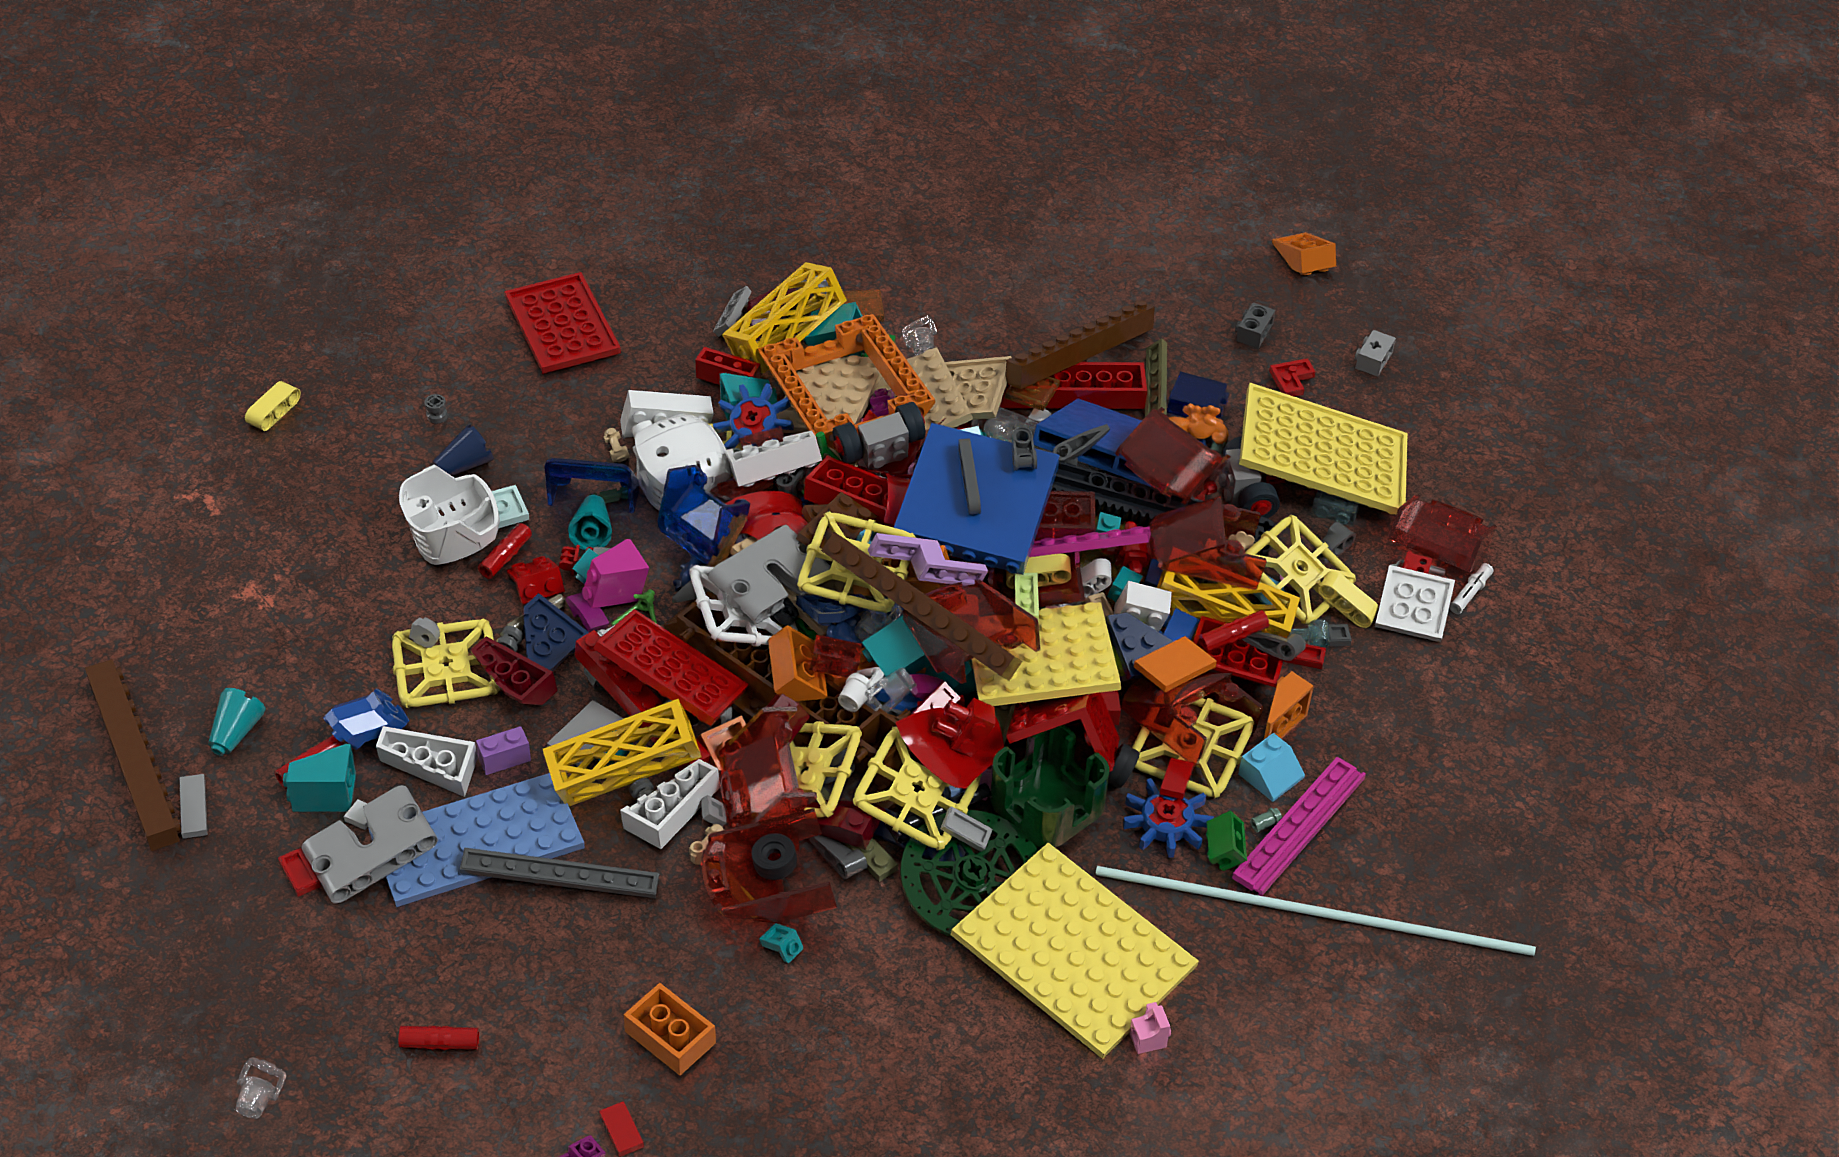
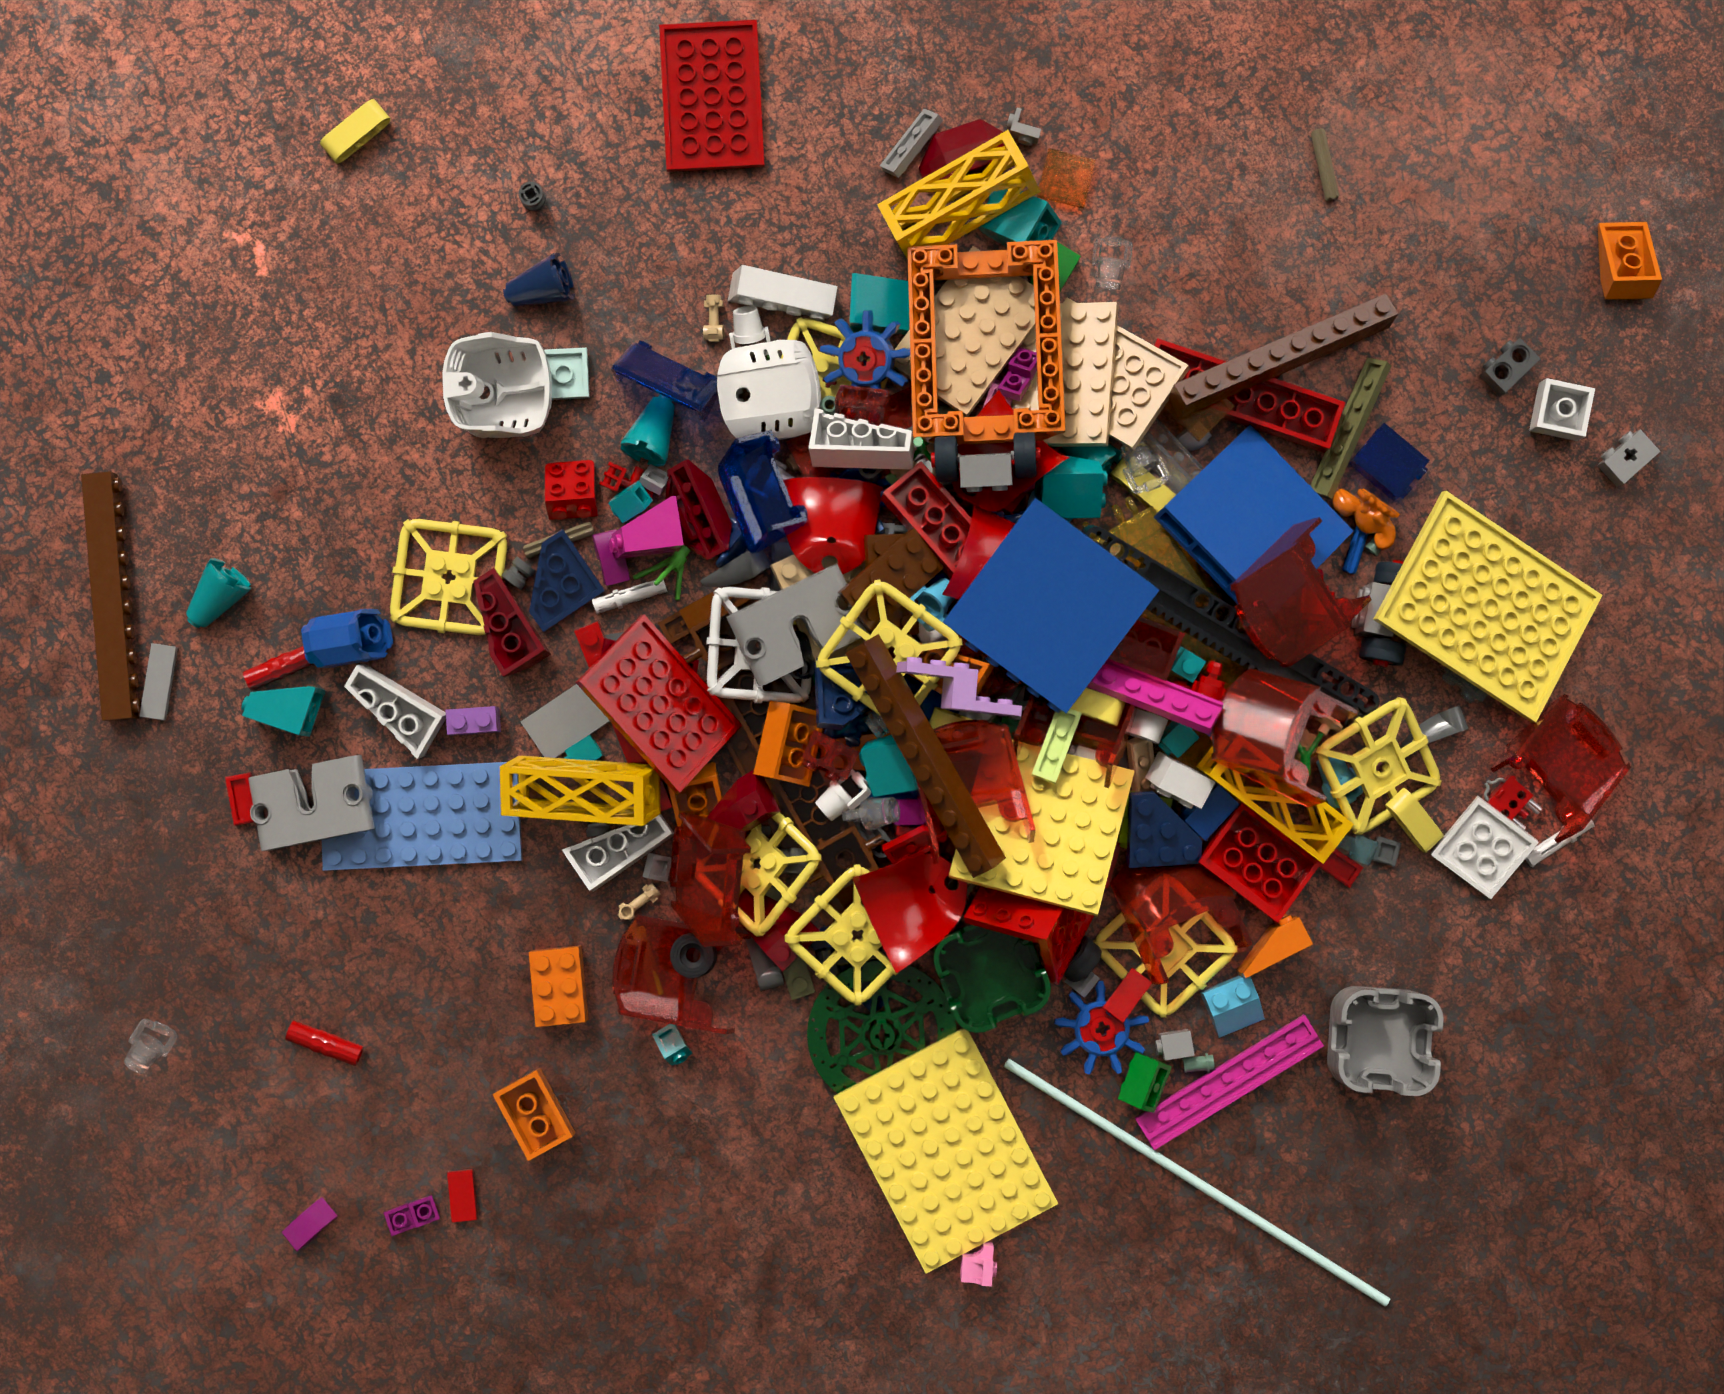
camera: 20 degrees right, 40 degrees up
white tile [344,799,368,830] -> none
light grey piece [409,617,440,648] -> none
dark grey tile [460,847,659,899] -> none
red axle [478,523,532,579] -> none
red brick [695,347,761,385] -> none
clear orange plate [707,512,748,567] -> none
red brick [932,698,995,757] -> none
light grey tile [940,806,992,852] -> none
dark grey beam [958,438,981,515] -> none
dark grey piece [1011,427,1037,471] -> none
dark grey piece [1053,424,1110,465] -> none
orange tile [1134,636,1217,692] -> none
red axle [1199,610,1269,653] -> none
dark grey piece [1241,632,1306,661] -> none
red plate [1269,358,1316,397] -> none
none -> orange brick [529,946,589,1027]
none -> dark red wedge [665,459,732,560]
none -> light grey plate [1064,972,1100,998]
none -> light grey brick [1155,1029,1195,1060]
none -> dark tan axle [1311,128,1339,201]
none -> light grey piece [1327,986,1443,1096]
none -> white brick [1529,378,1595,441]

